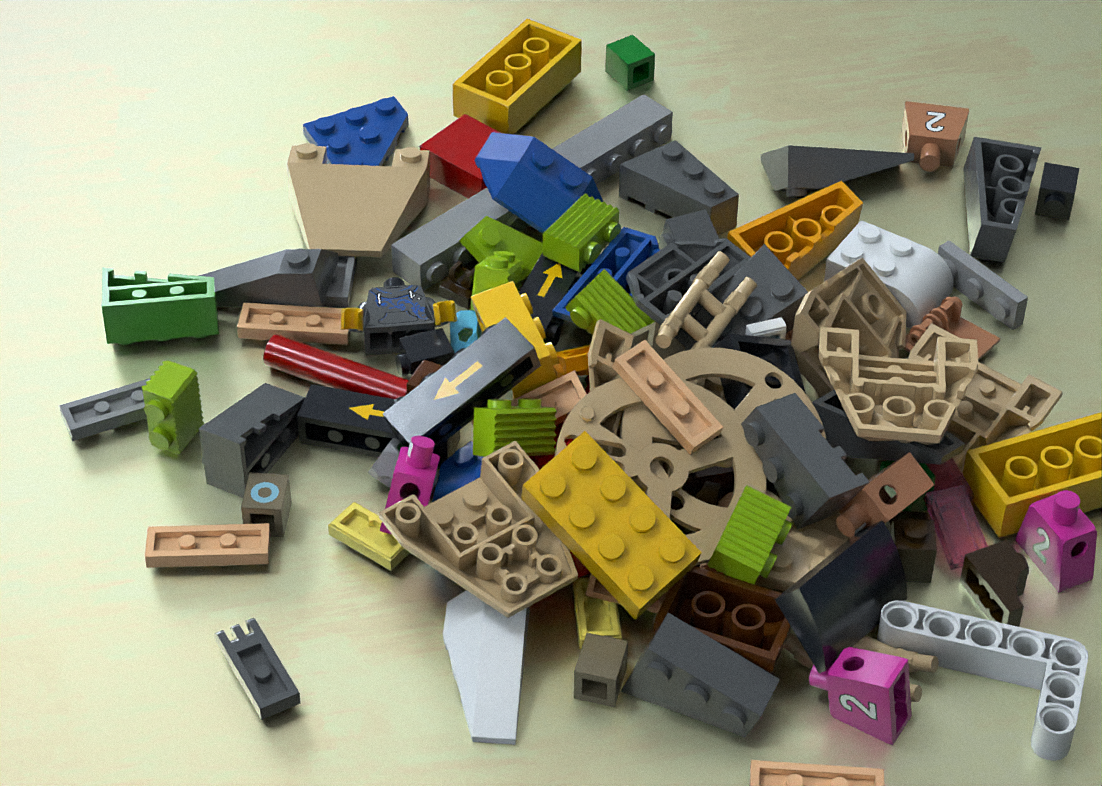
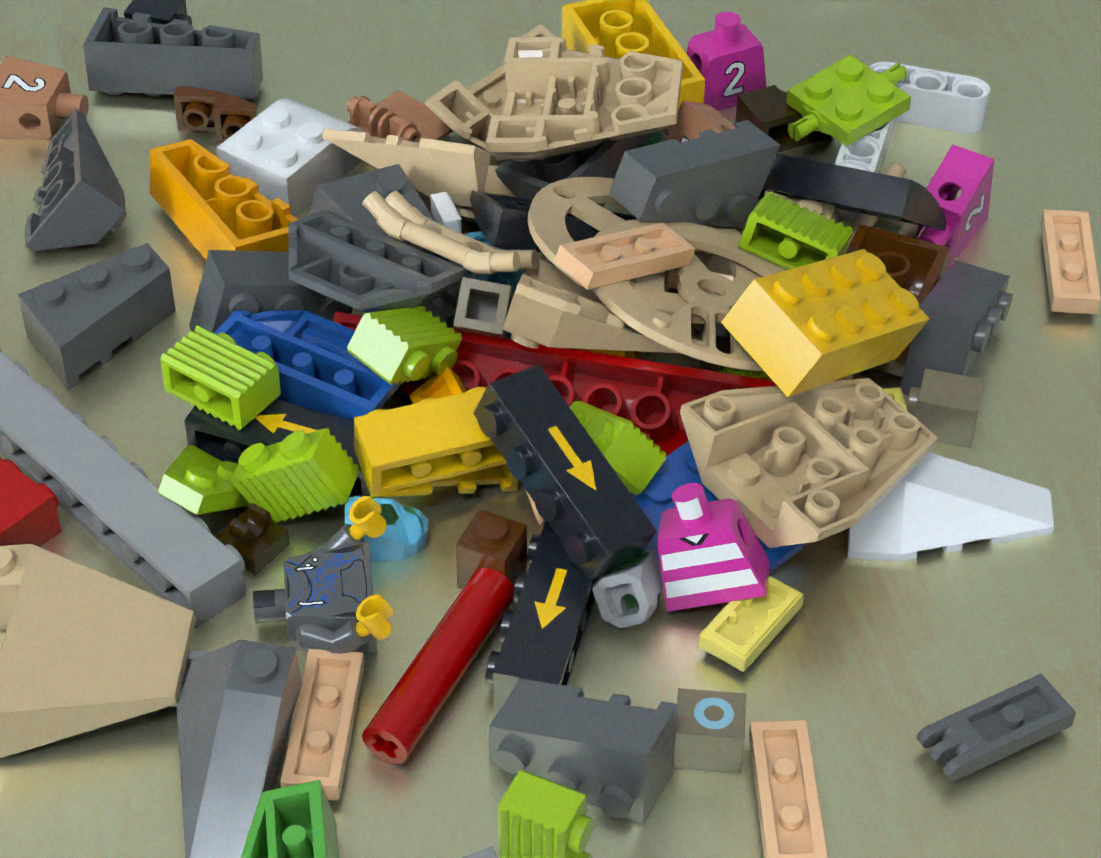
camera: 90 degrees left, 0 degrees up
black brick [395,328,454,380] -> none
blue wedge [474,132,603,234] -> none
light grey plate [938,241,1028,330] -> none
none -> reddish brown slope [174,86,258,144]
none -> lime plate [786,55,911,147]

